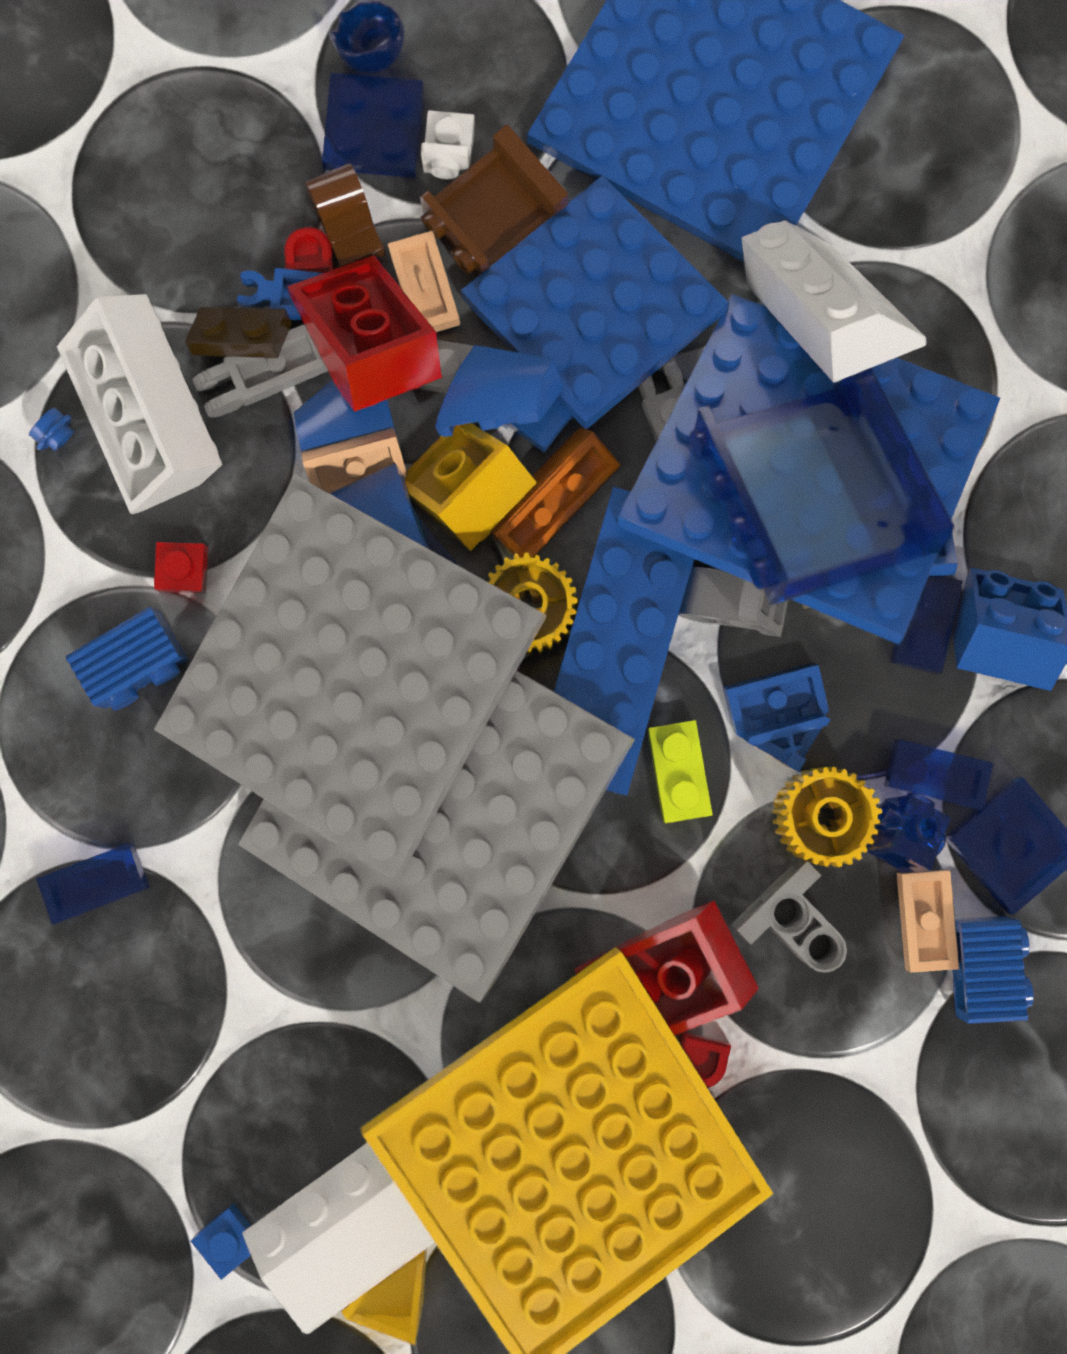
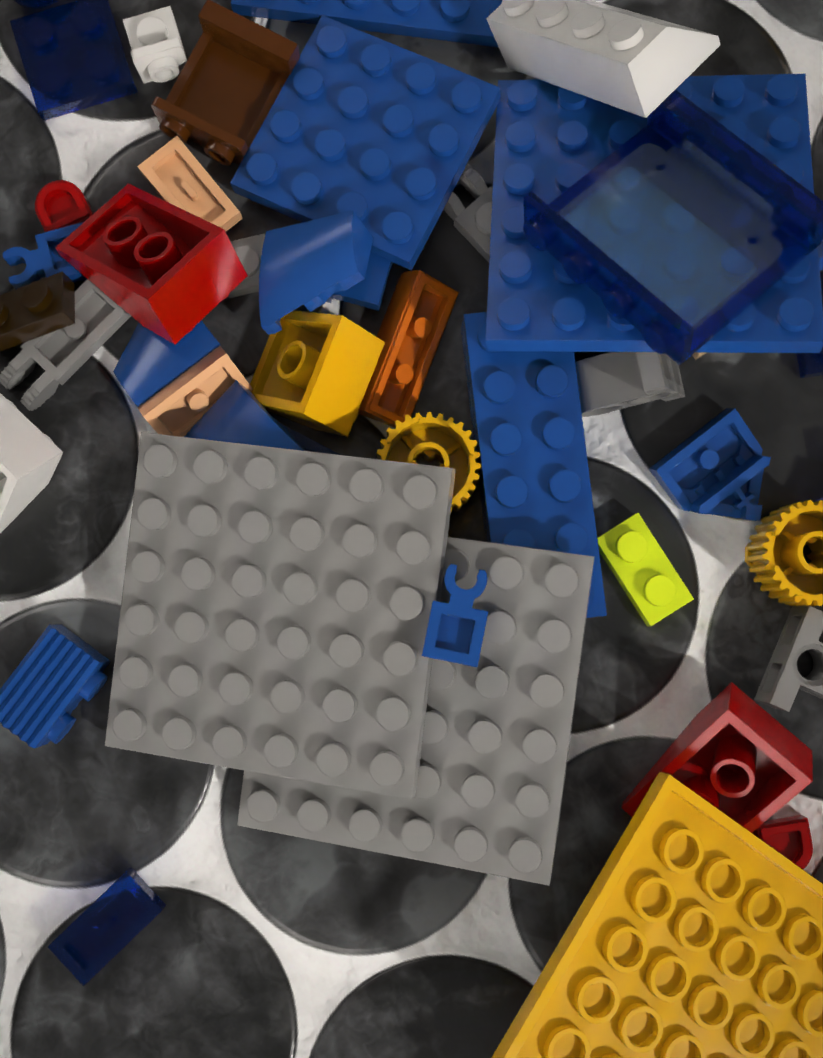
camera: 25 degrees left, 0 degrees up
red plate [154,542,208,594] -> none
reddish brown tile [304,163,386,267] -> none
none -> blue plate [422,564,488,667]

